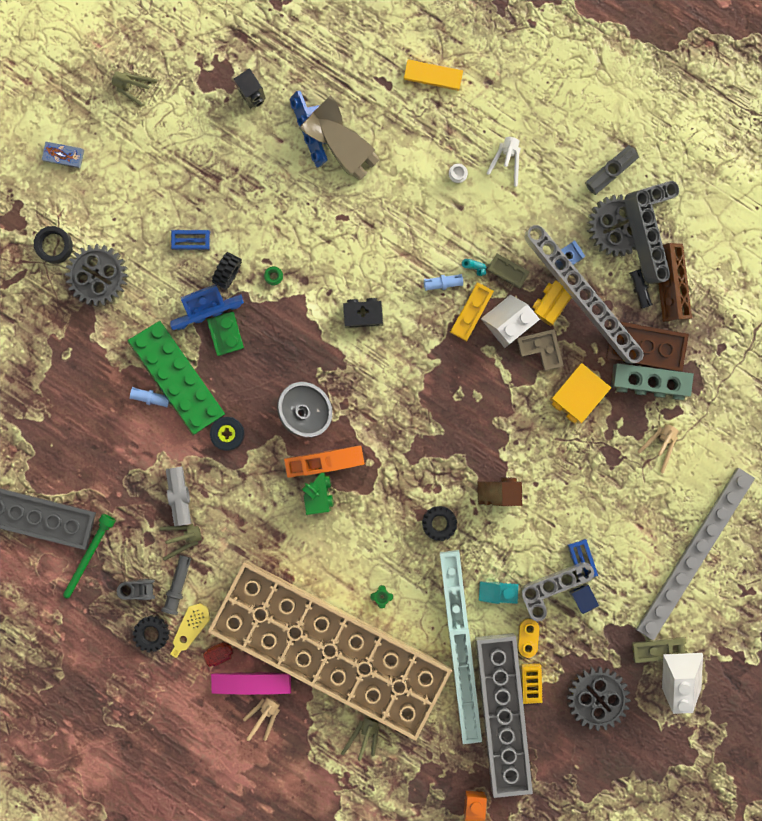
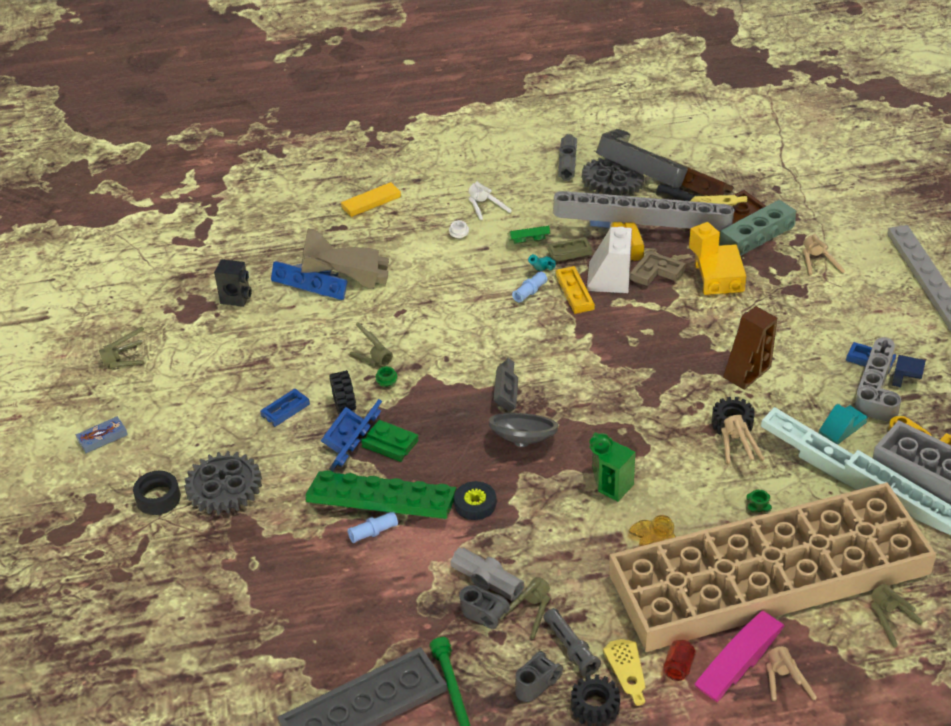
camera: 40 degrees left, 45 degrees down
orange slope [284,445,364,478] -> none
black brick [343,298,383,328] -> none
none -> olive plant [350,322,393,367]
none -> dark grey piece [459,585,510,629]
none -> dark grey hinge [493,358,518,412]
none -> green plate [507,226,550,244]
none -> clear yellow plate [629,515,676,547]
none -> yellow brick [689,222,720,259]
none -> light yellow piece [691,195,747,206]
none -> tan plant [721,415,764,464]

